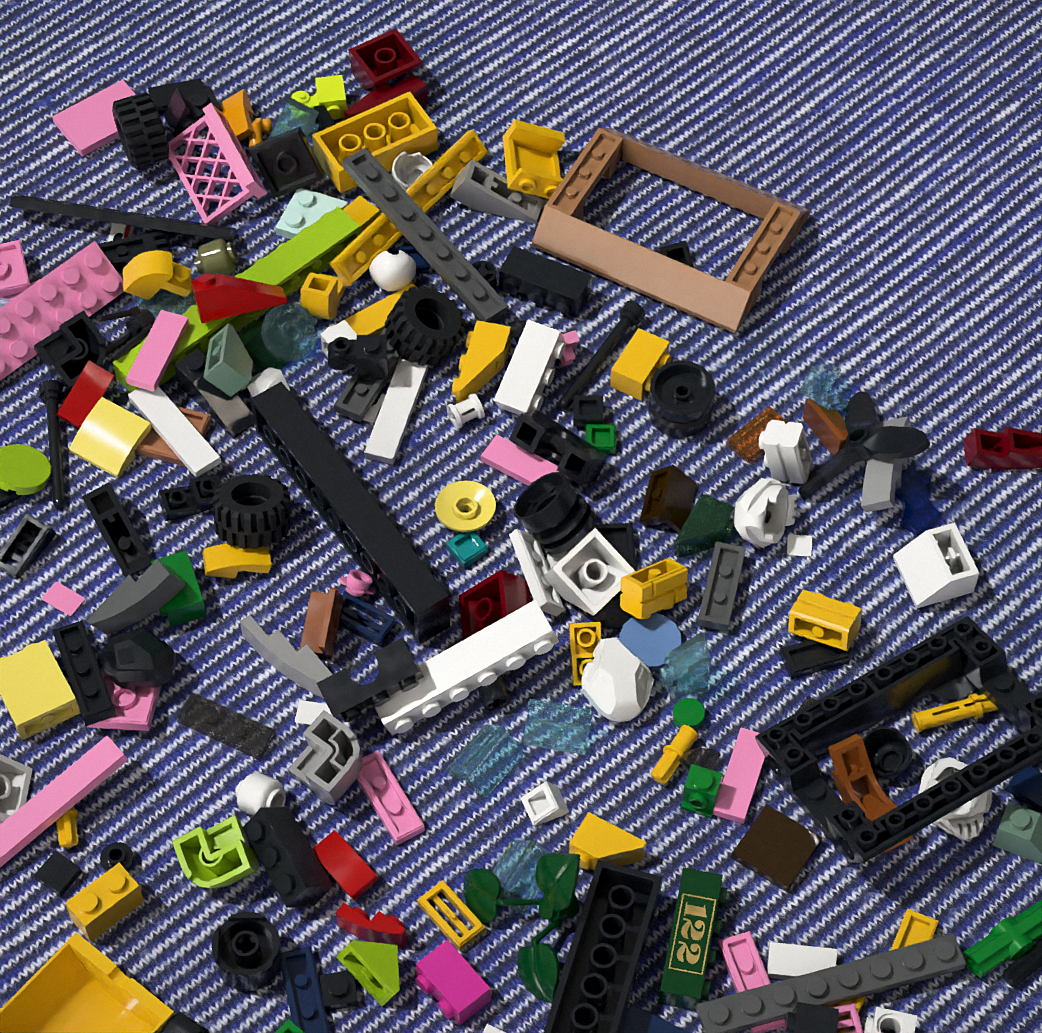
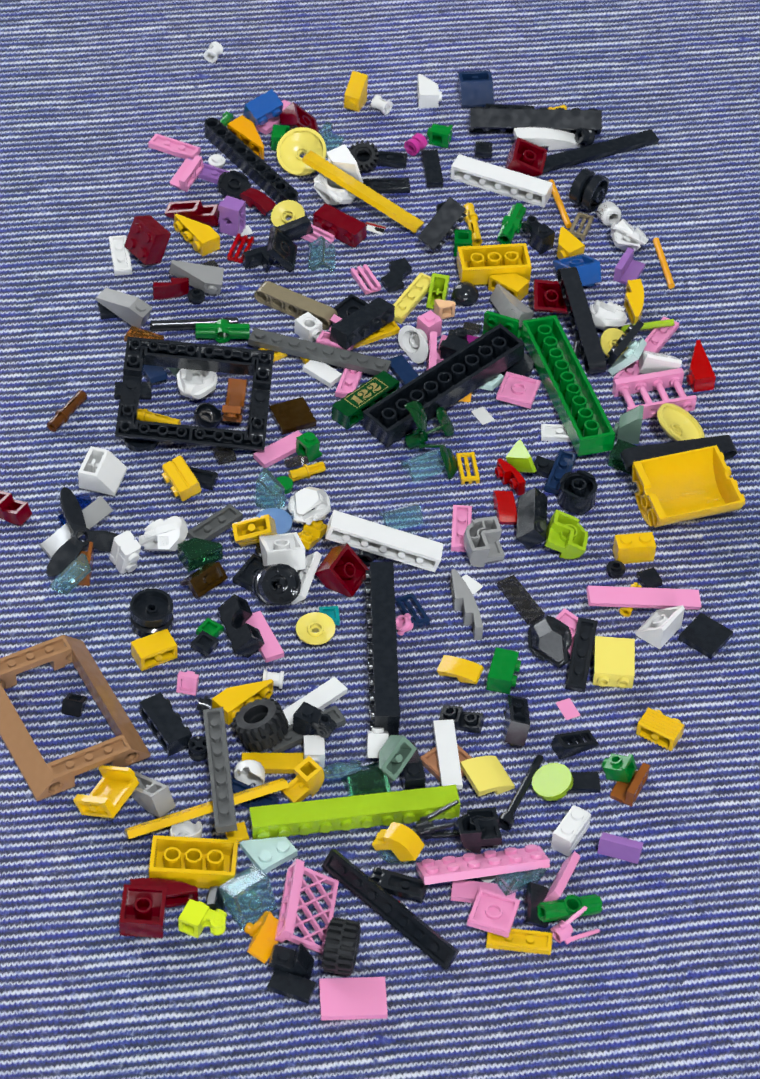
camera: 150 degrees left, 10 degrees down
red slope [56,361,115,429] -> none
dark grey slope [87,559,187,634] -> none
bright pink tile [126,310,189,392] -> none
red slope [191,273,287,323] -> none
olive head [194,238,239,275] -> none
black tyre [213,474,291,549] -> none
white head [236,773,286,816] -> none
black tile [249,126,325,198] -> none
dark orange panel [300,587,344,658] -> none
black arch [316,638,424,722] -> none
dark pink brick [415,939,491,1026] -> none
white brick [494,320,566,415] -> none
white slope [521,781,569,826] -> none
clear light blue panel [523,699,592,755] -> none
black piece [558,301,645,410] -> none
yellow slope [569,812,646,870] -> none
clear orange tile [727,406,788,463] -> none

